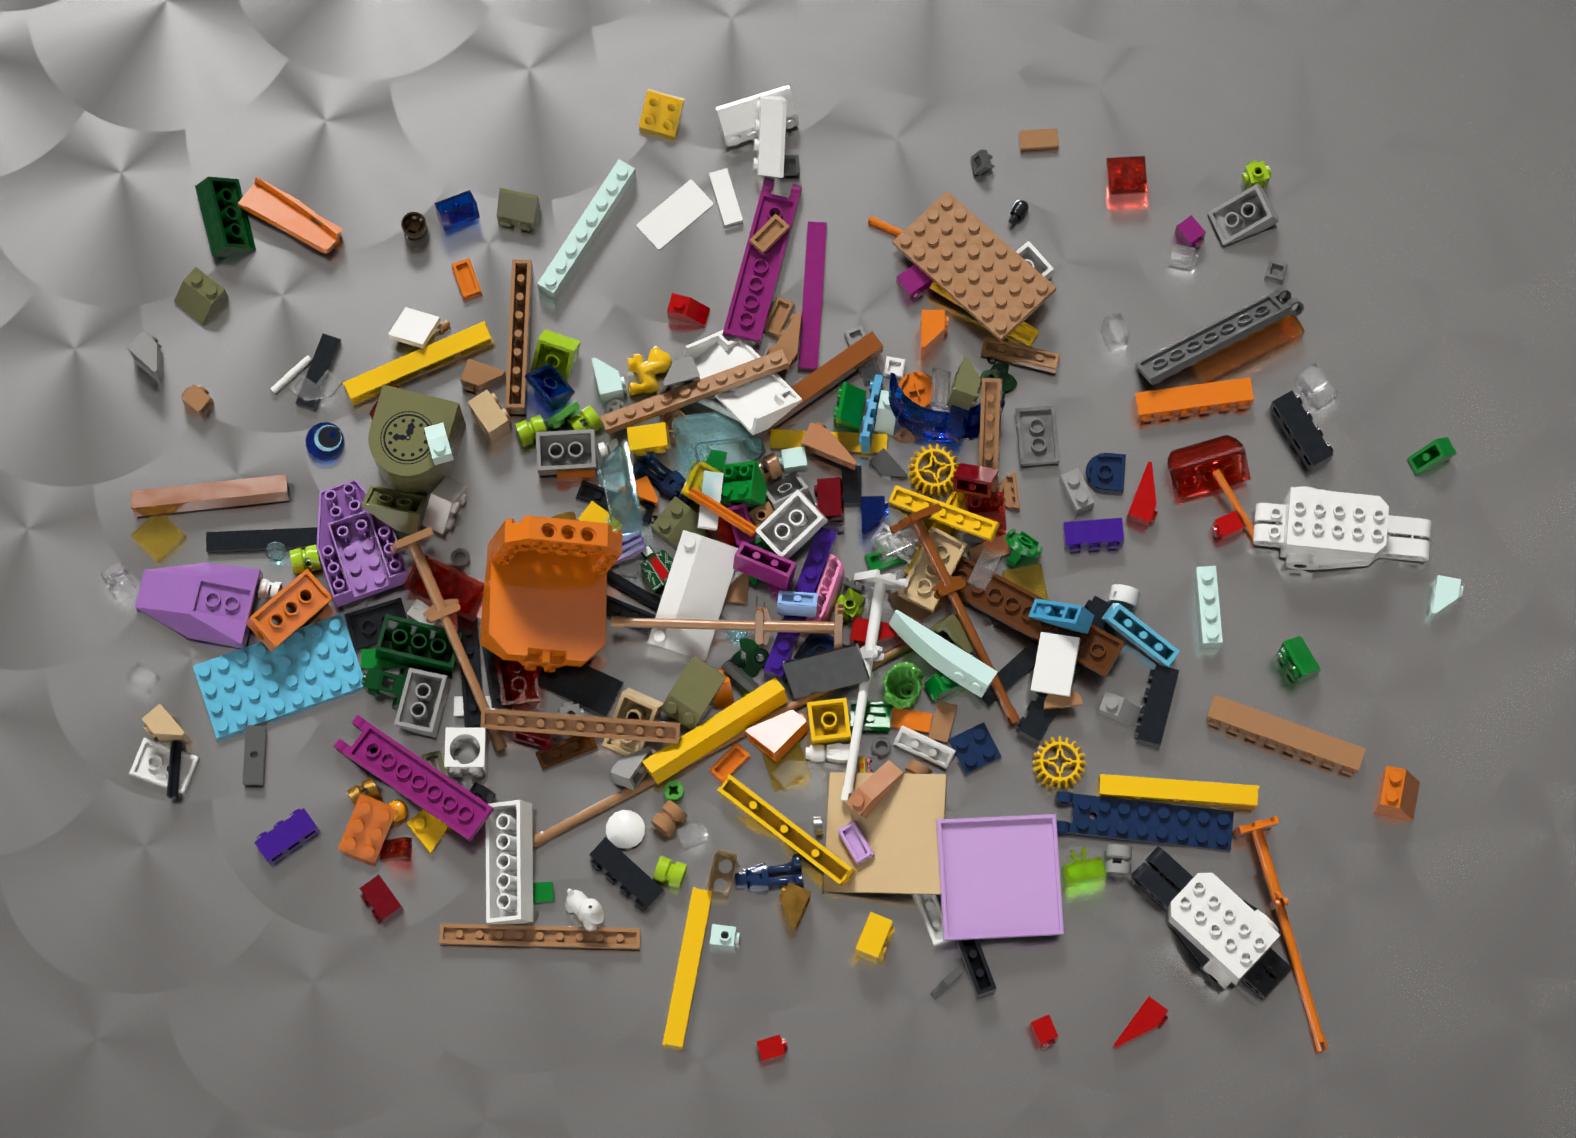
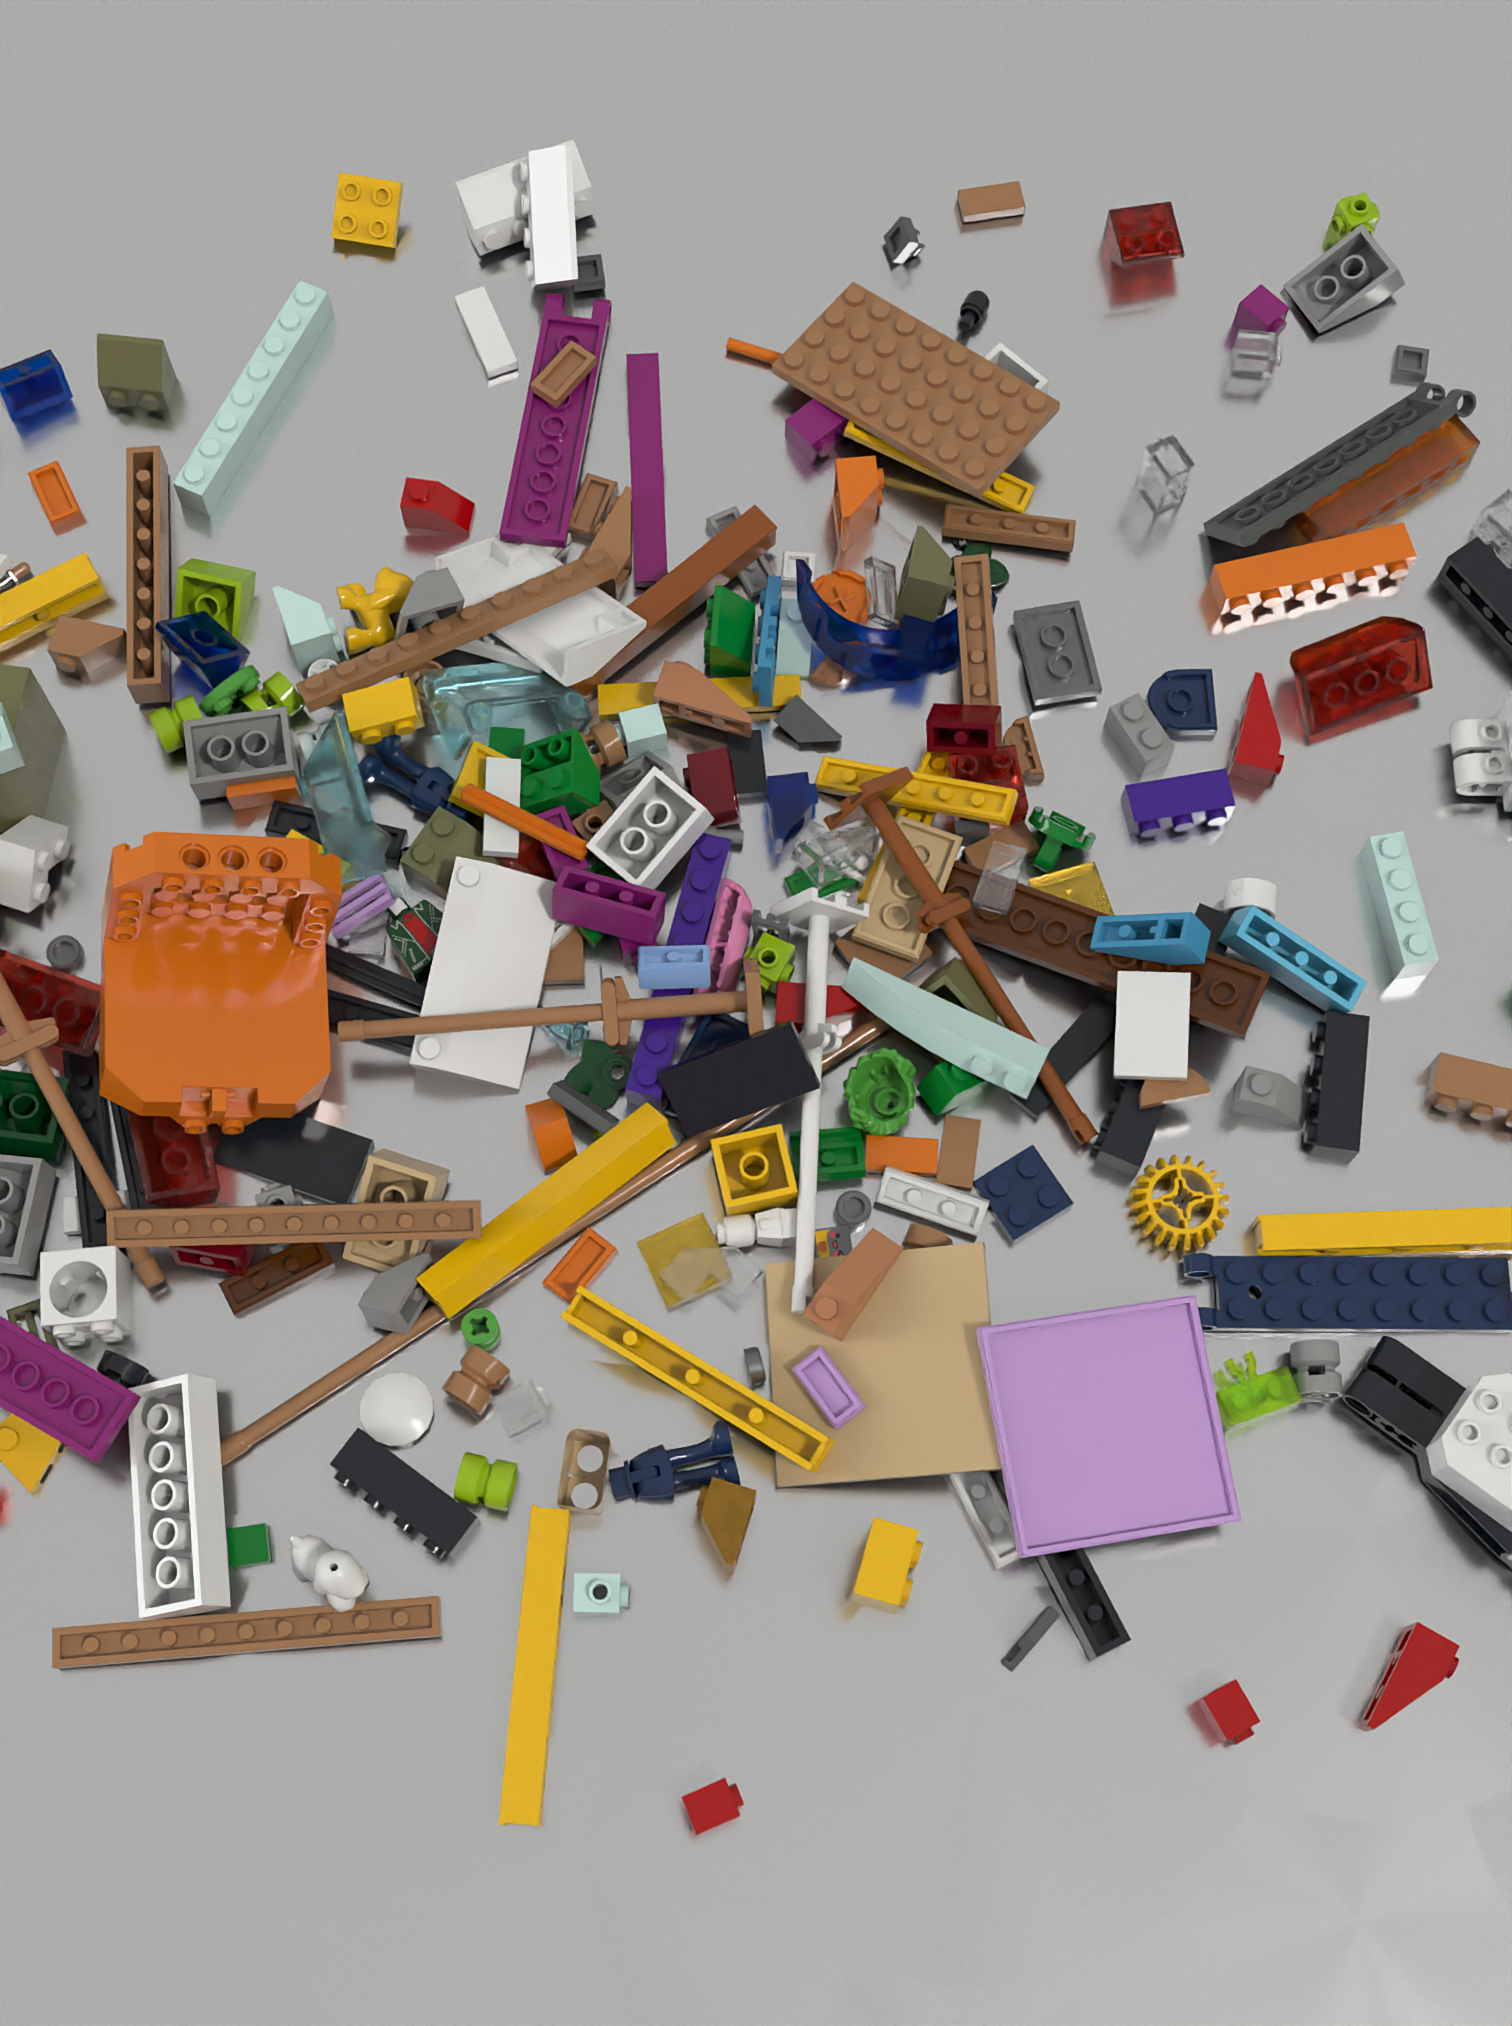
camera: 10 degrees left, 5 degrees down
tan brick [468,390,512,444] -> none
orange slope [620,476,659,508] -> none
white sticker [636,180,713,249] -> none
olive slope [660,656,727,730] -> none
slope [746,710,809,762] -> none
yellow gear [908,444,960,496] -> none
red brick [1212,510,1244,542] -> none
orange bar [1213,469,1254,539] -> none

